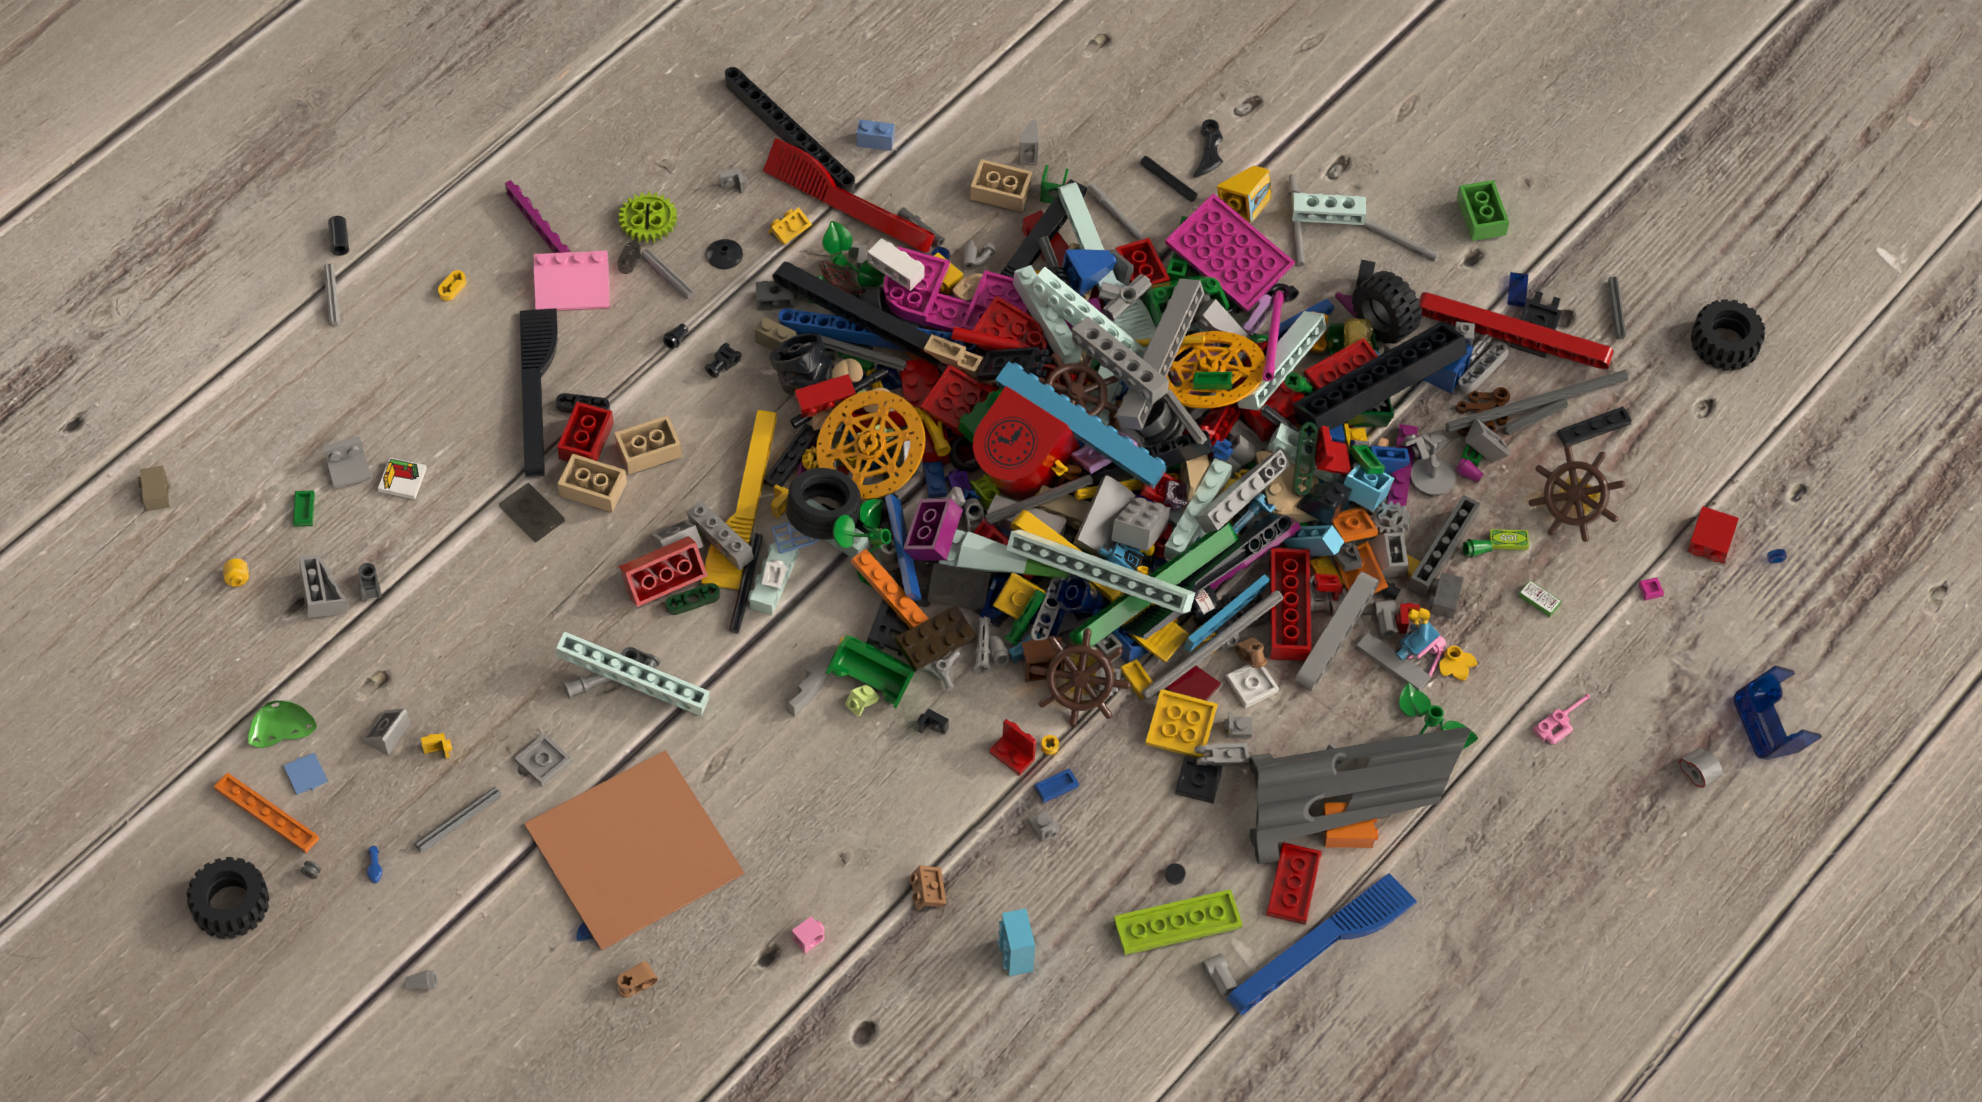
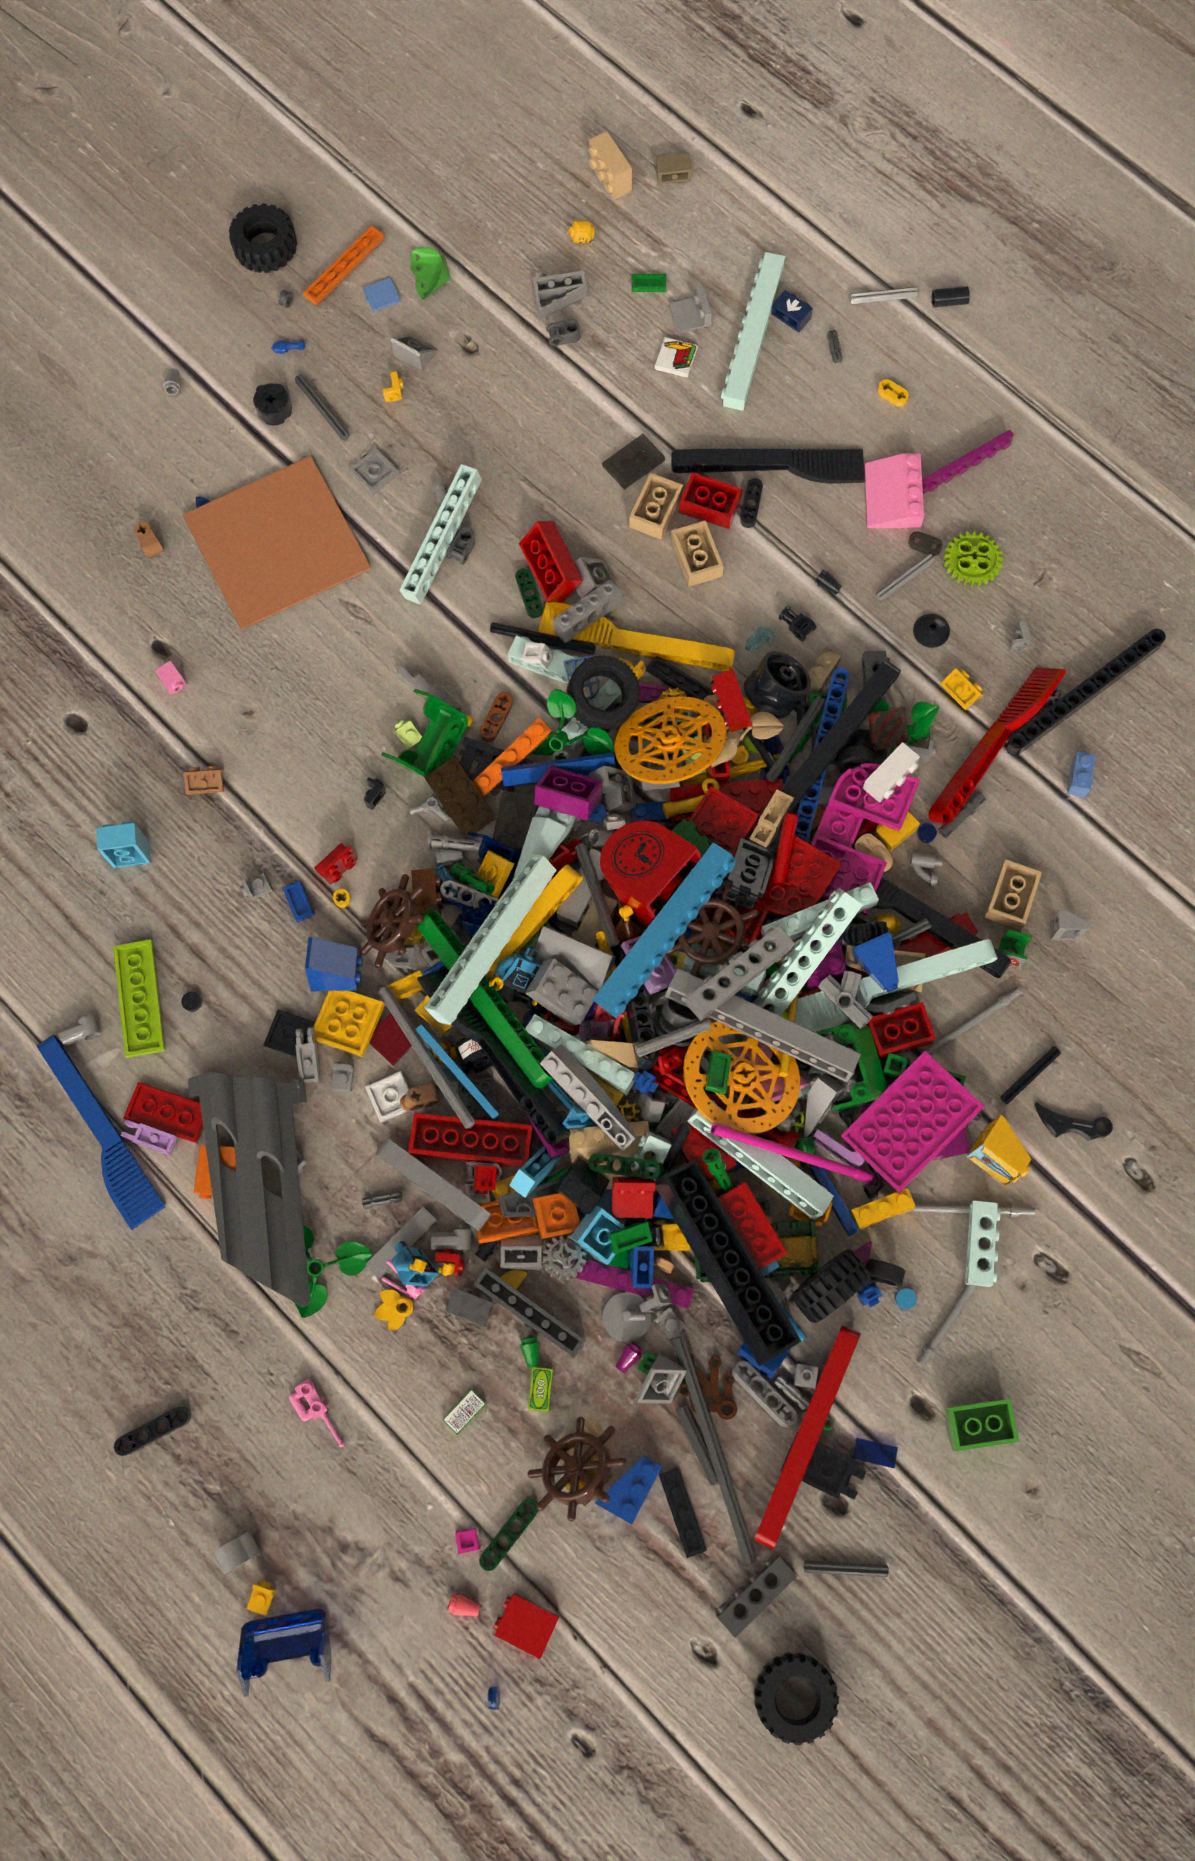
camera: 100 degrees right, 15 degrees up
none -> black beam [114,1407,191,1456]
none -> lavender hinge [120,1120,178,1156]
none -> yellow bracket [246,1580,276,1616]
none -> black brick [253,383,292,426]
none -> blue slope [305,937,363,991]
none -> dark grey axle [362,1191,402,1209]
none -> coral cone [447,1593,480,1617]
none -> dark green beam [479,1499,539,1571]
none -> dark orange beam [480,692,513,742]
none -> tan brick [588,131,632,199]
none -> light grey brick [589,766,636,815]
none -> blue wedge [595,1456,662,1525]
none -> dark grey brick [717,1556,797,1638]
none -> light aqua brick [721,252,785,411]
none -> clear light blue bracket [745,626,775,653]
none -> dark blue brick [771,290,813,332]
none -> dark grey axle [827,330,843,363]
none -> yellow arch [849,1188,916,1231]
none -> dark azure tile [895,1288,917,1310]

